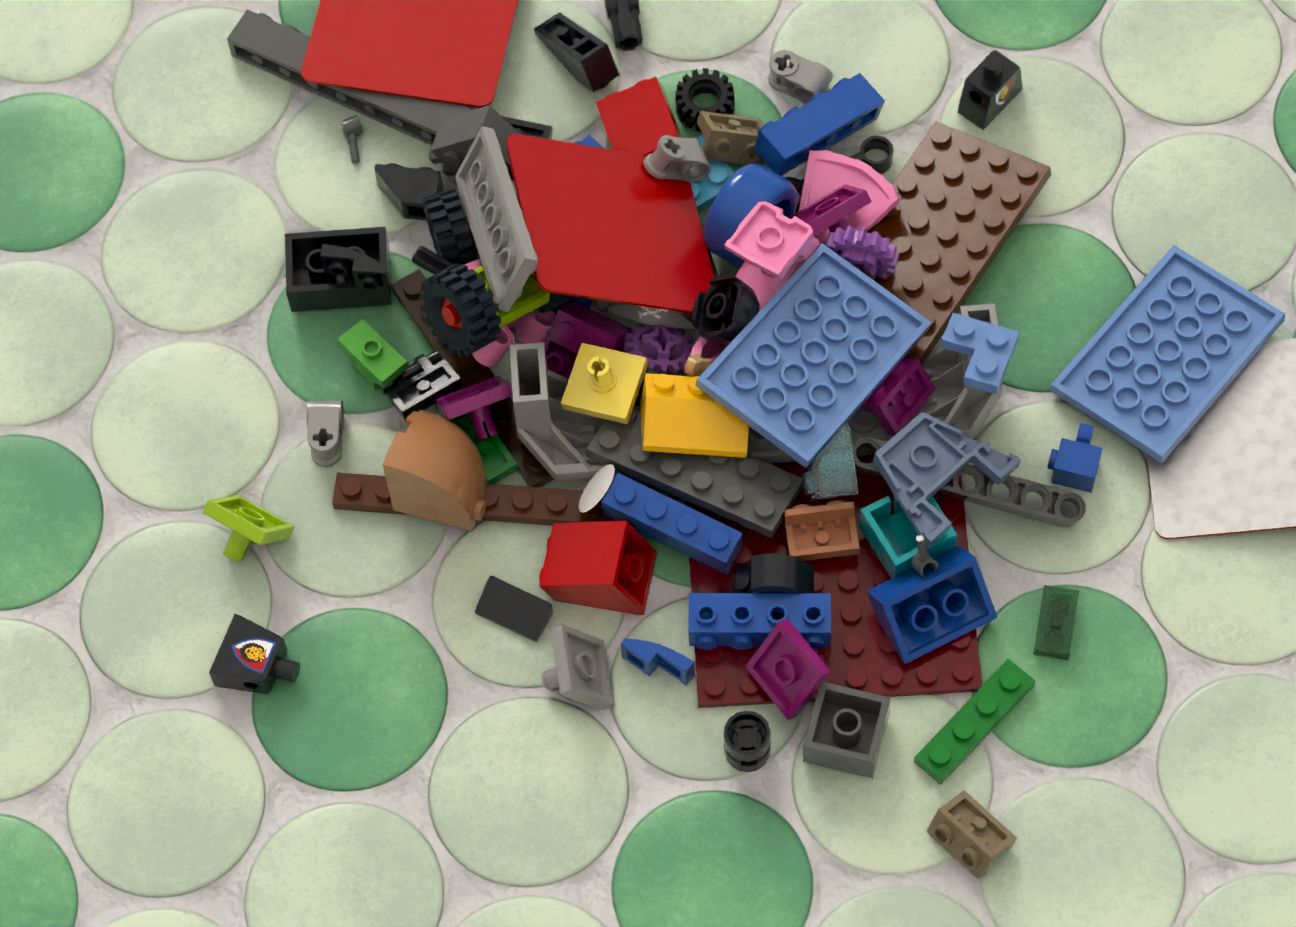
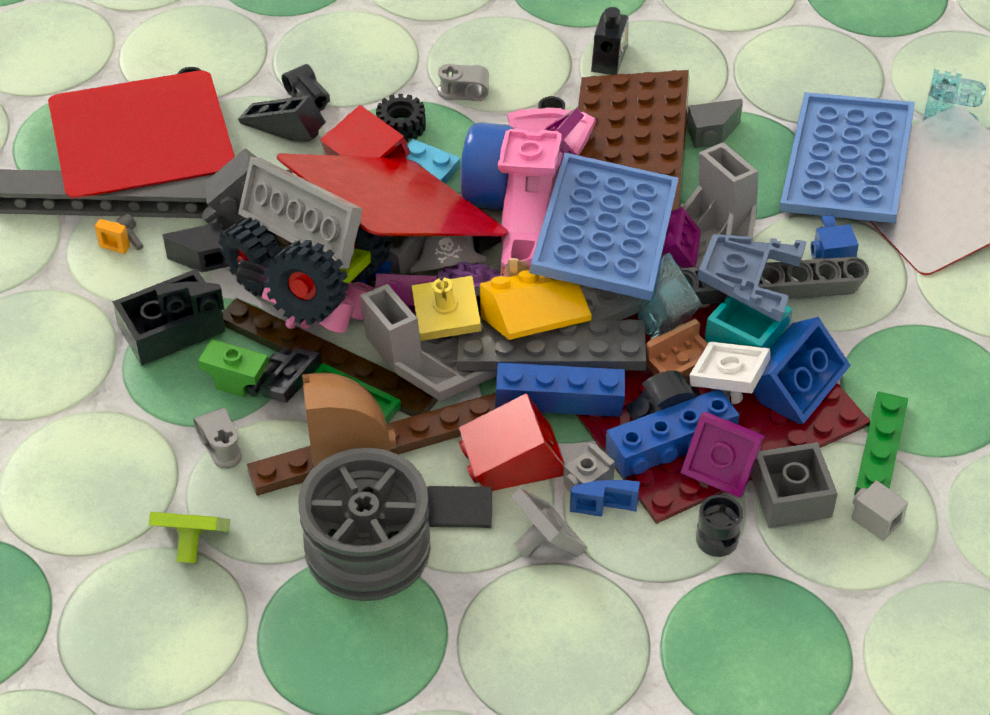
camera: 30 degrees left, 15 degrees down
black torso [209,614,300,694] -> none
magenta tile [435,375,513,440] -> none
white sticker [579,464,615,513] -> none
light grey piece [643,135,711,182] -> none
black cylinder [692,274,760,345] -> none
dark tan bracket [696,111,764,165] -> none
blue brick [754,73,885,176] -> none
medium lavender gear [826,226,899,281] -> none
dark grey hand [911,535,939,577] -> none
dark tan bracket [927,790,1017,879] -> none
medium blue plate [941,313,1020,394] -> none
clear green plate [1033,585,1079,660] -> none
none -> light orange plate [95,218,130,254]
none -> dark grey wheel [298,447,431,601]
none -> light grey brick [563,442,615,492]
none -> dark grey slope [686,99,743,148]
none -> white tile [689,342,771,404]
none -> light grey brick [852,480,909,541]

